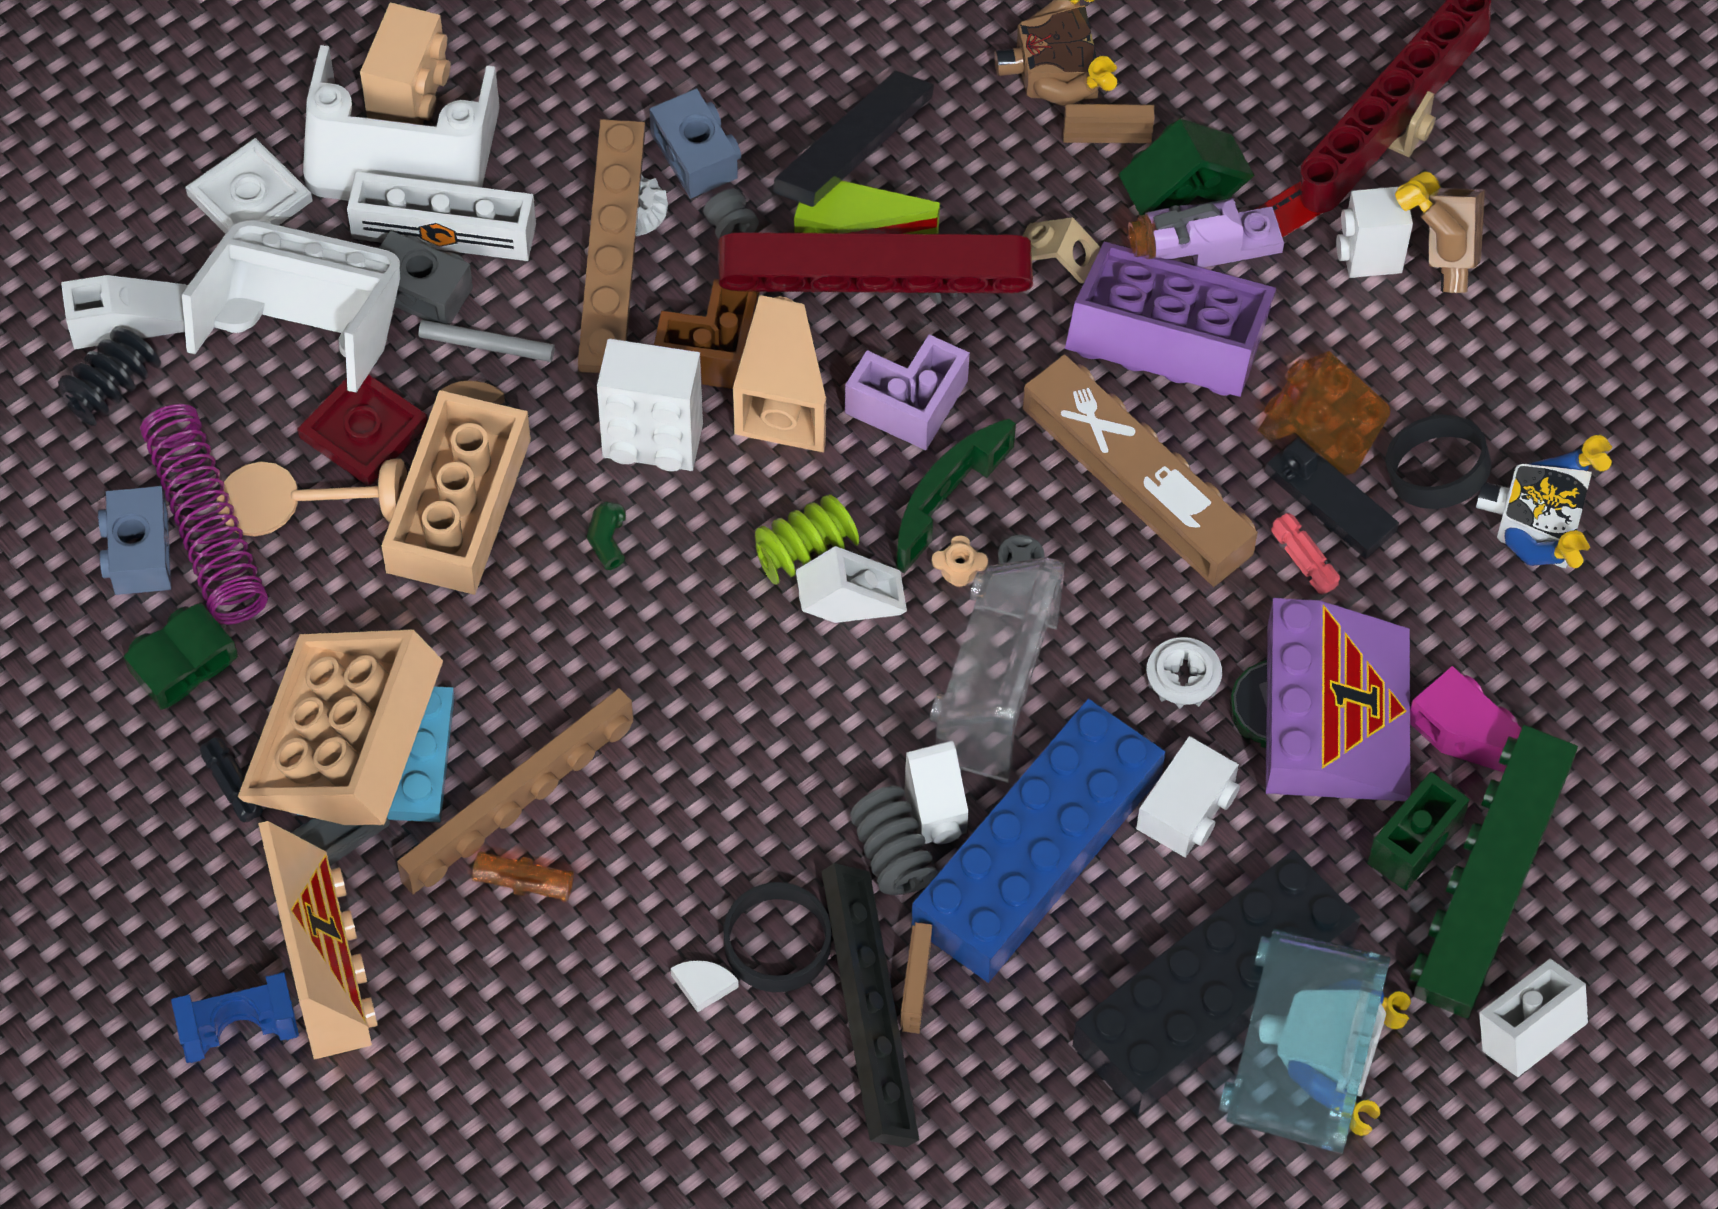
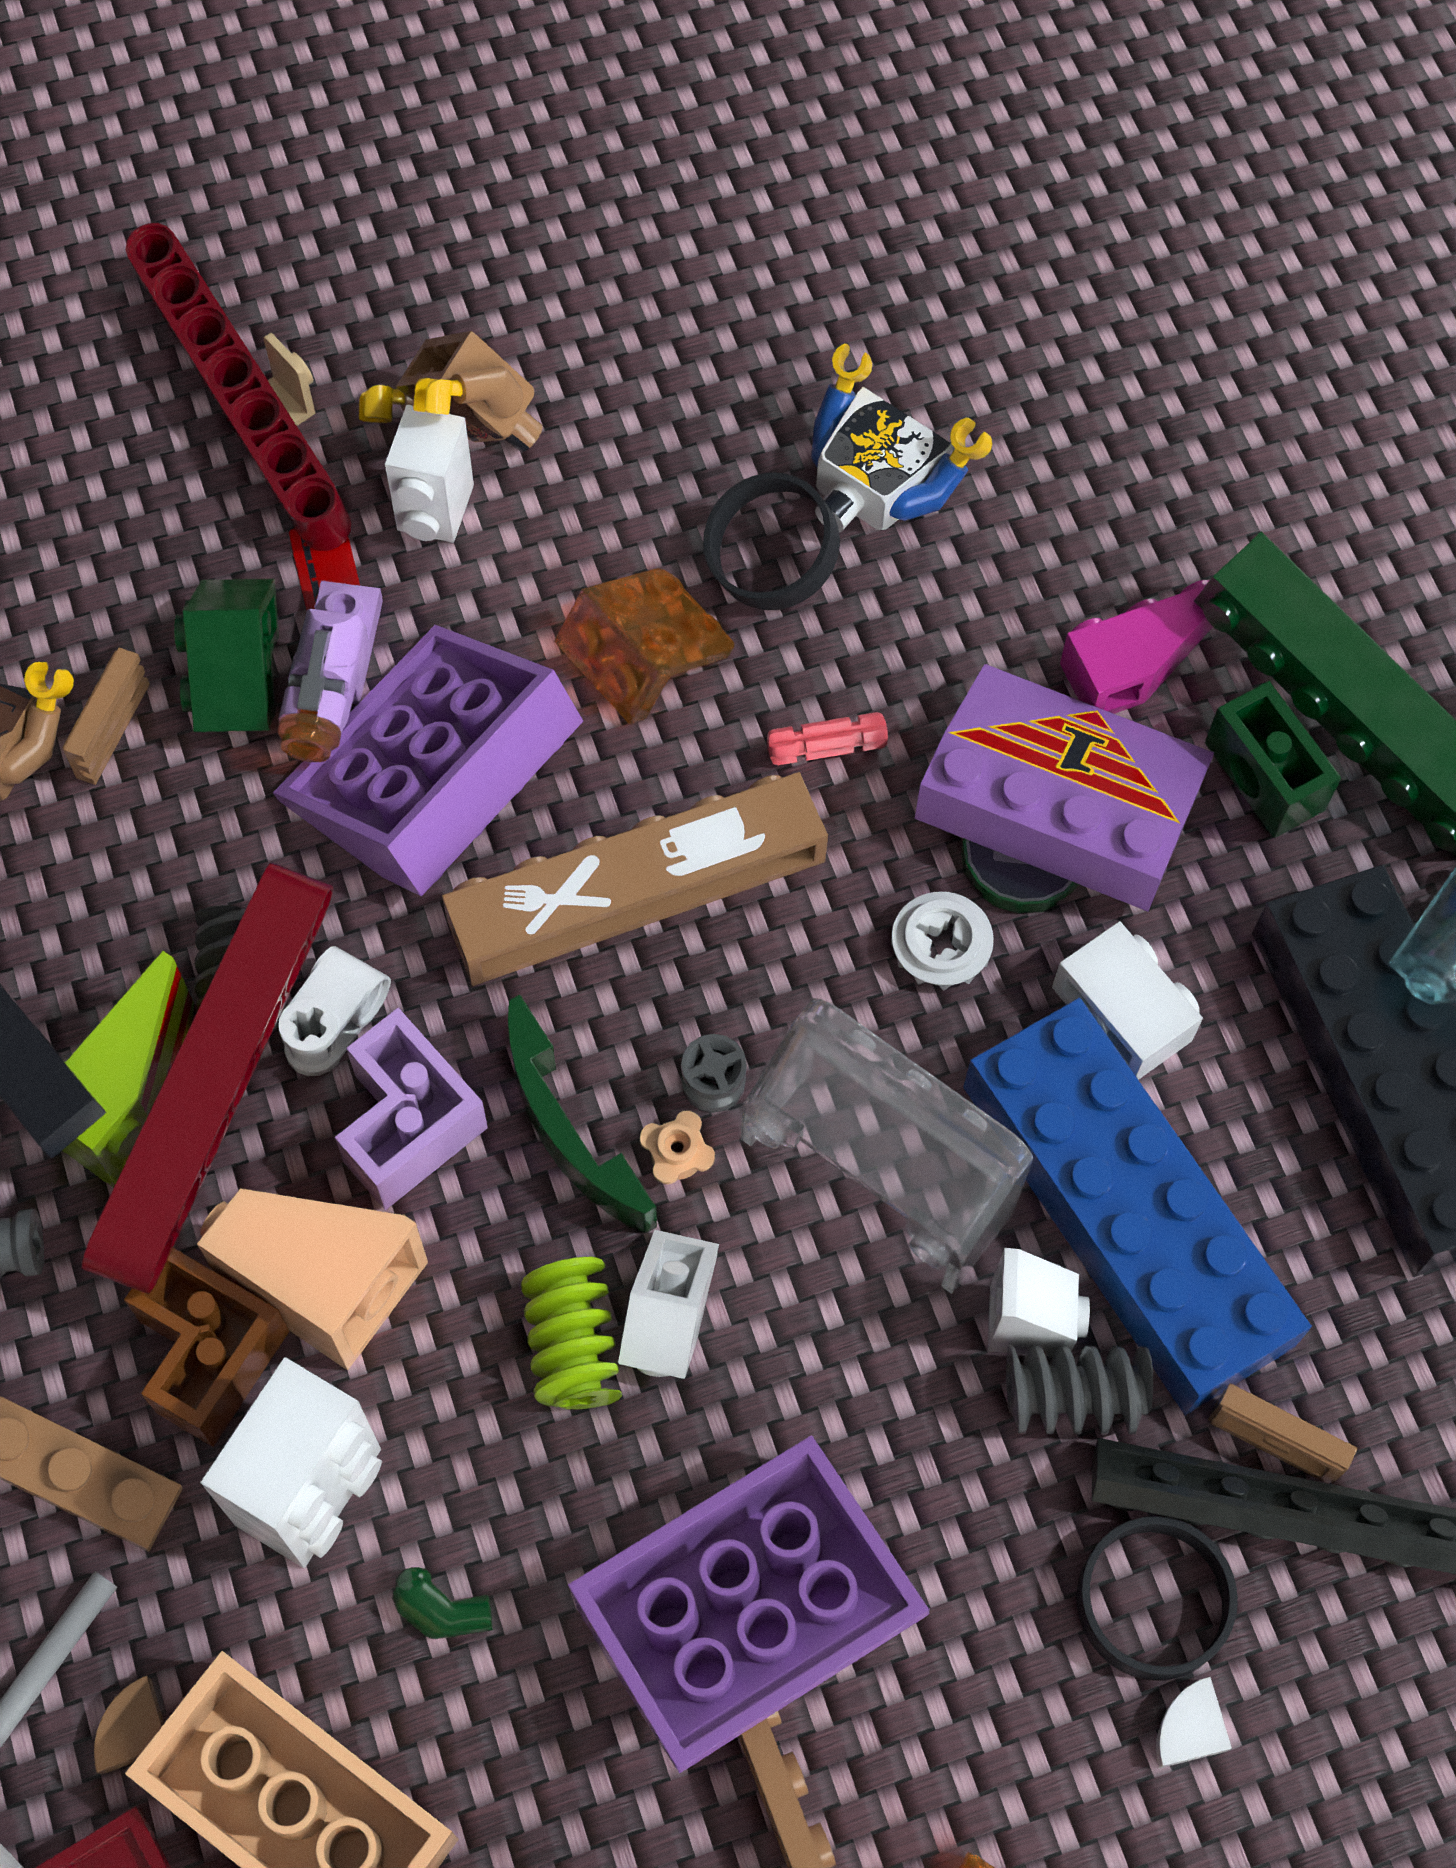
camera: 70 degrees left, 5 degrees up
tan bracket [1023,217,1101,283] -> none
black hinge [1265,436,1399,559] -> none
none -> white piece [279,946,391,1076]
none -> medium lavender slope [568,1435,929,1774]

